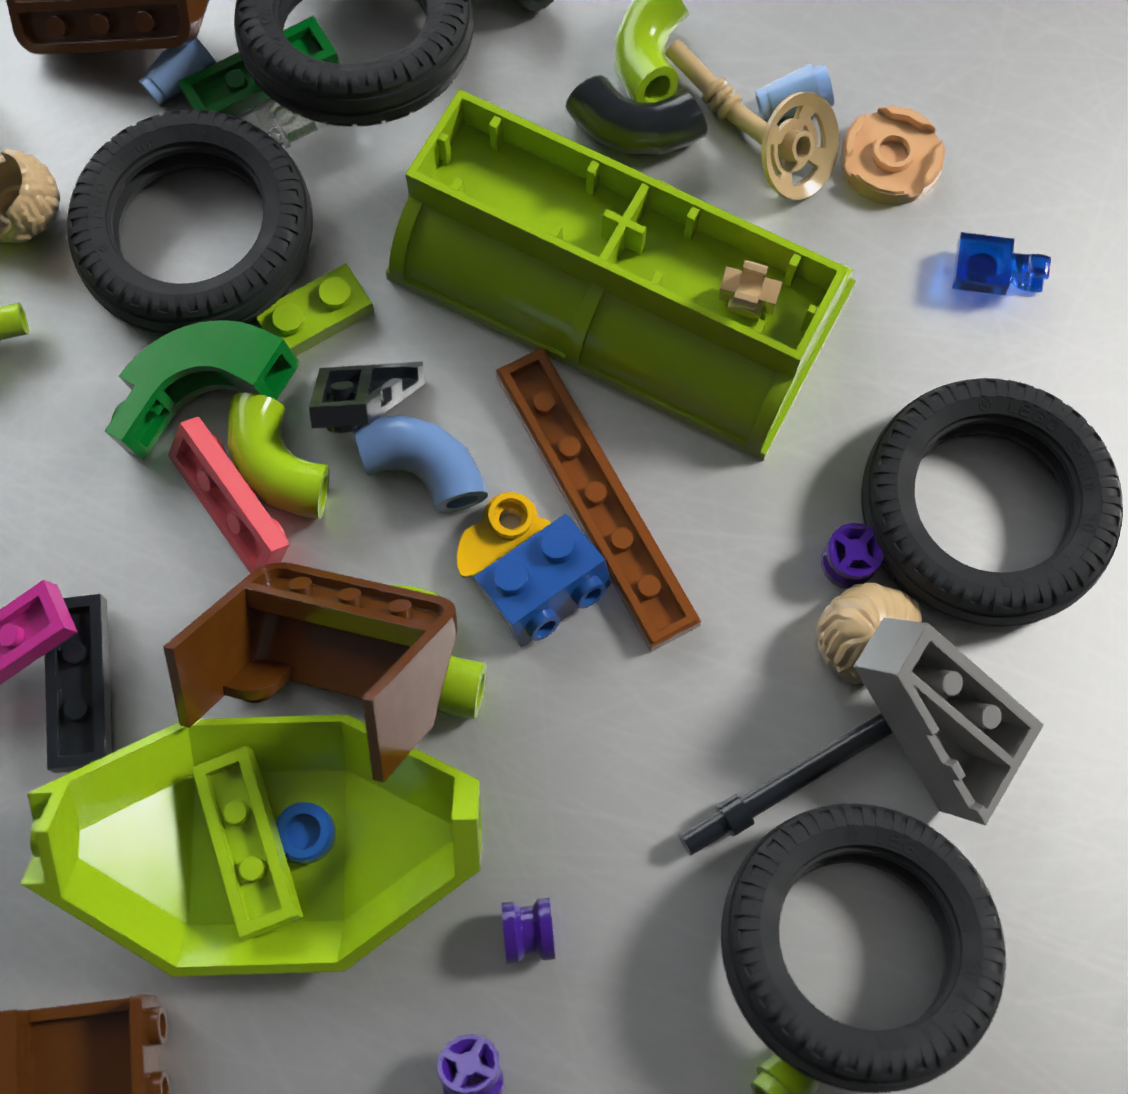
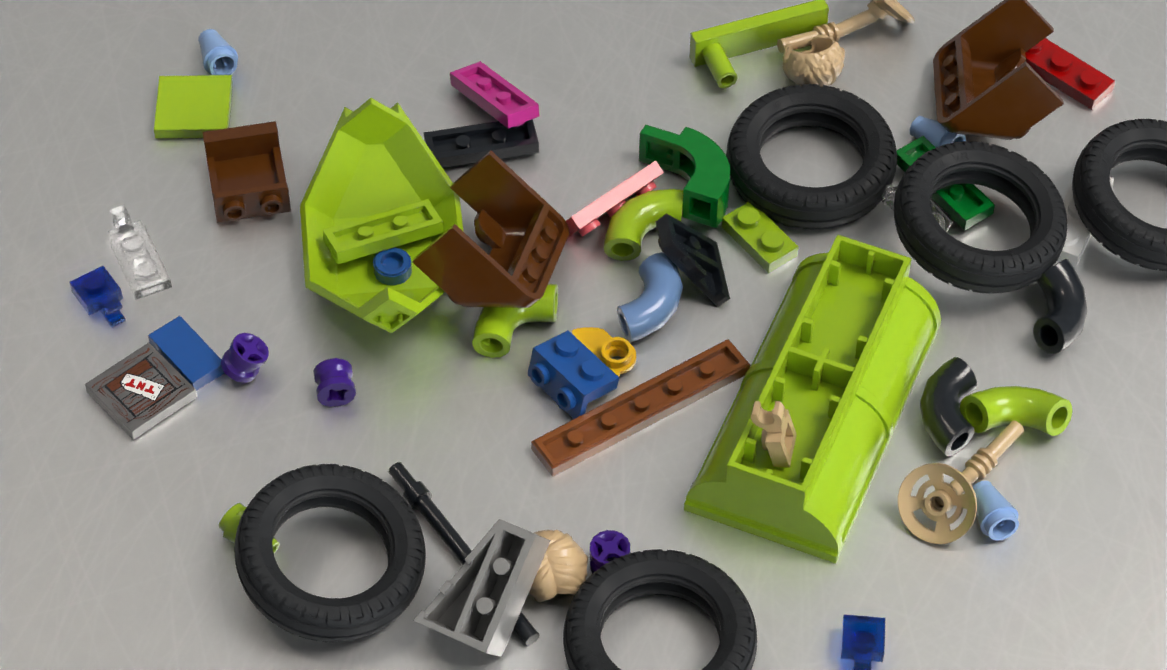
camera: 85 degrees right, 20 degrees down
light nougat tile [840,106,945,205] -> none

